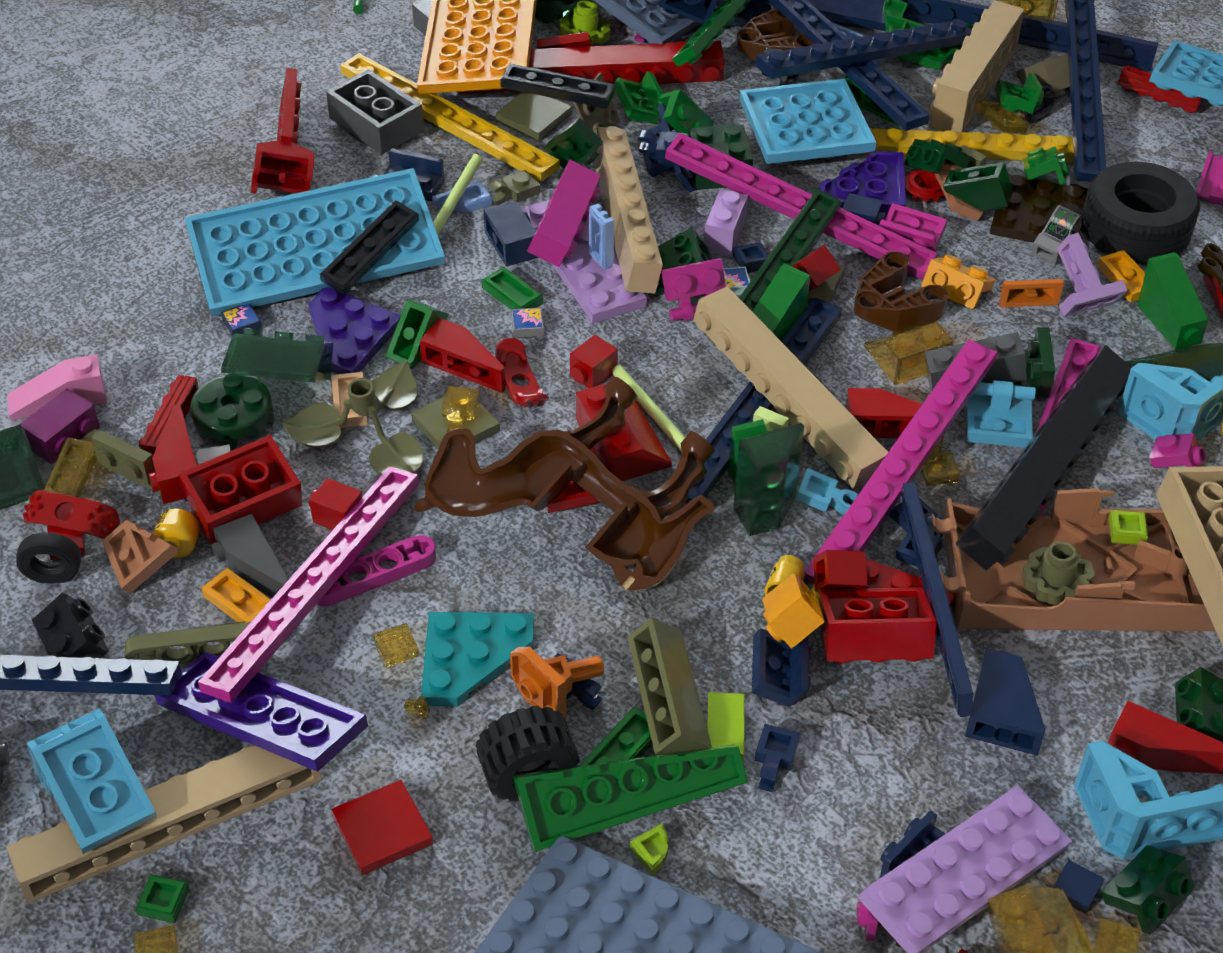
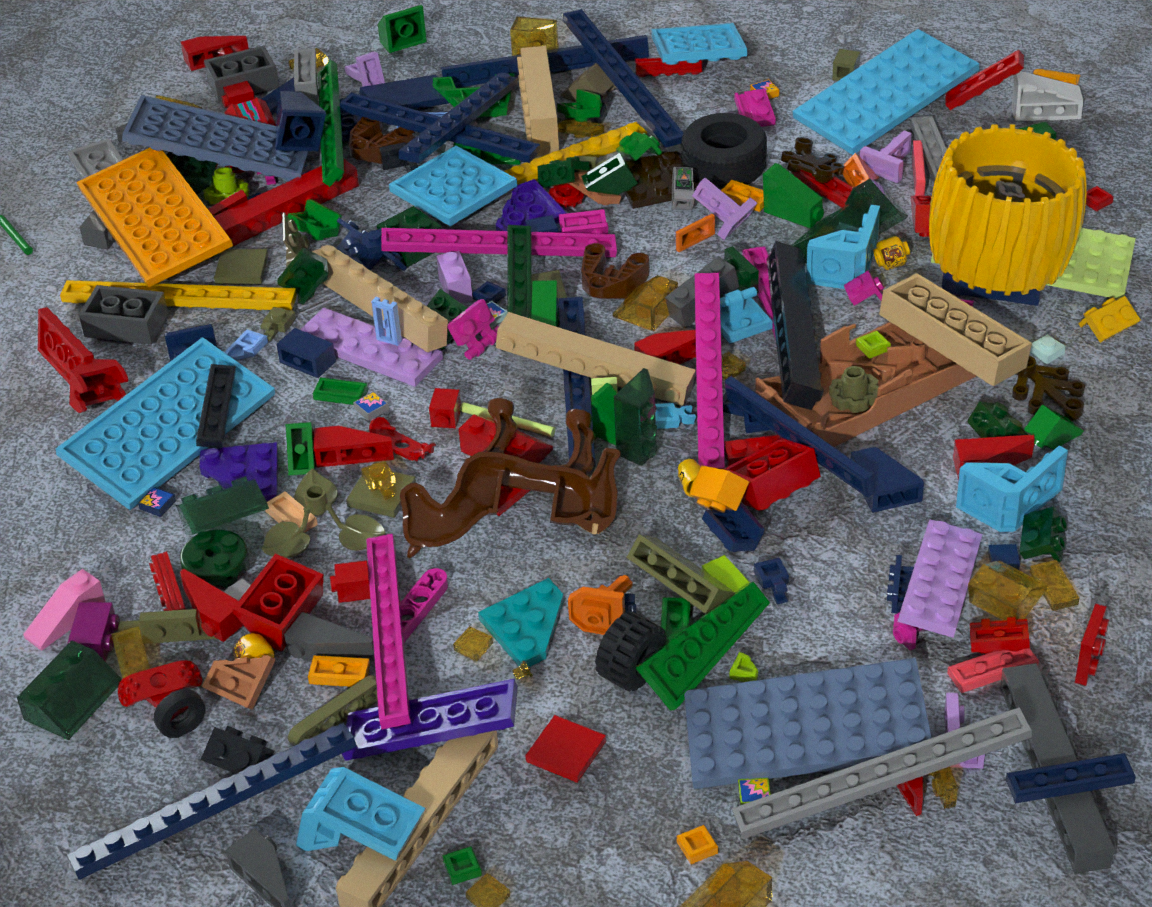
camera: 30 degrees left, 5 degrees down
yellowish green bar [433,154,483,236] -> none
black tile [500,64,615,109] -> none
dark pink brick [527,160,601,267] -> none
green bracket [659,89,714,134] -> none
red brick [792,244,841,291] -> none
red brick [813,550,870,592] -> none
light orange bracket [921,254,996,309] -> none

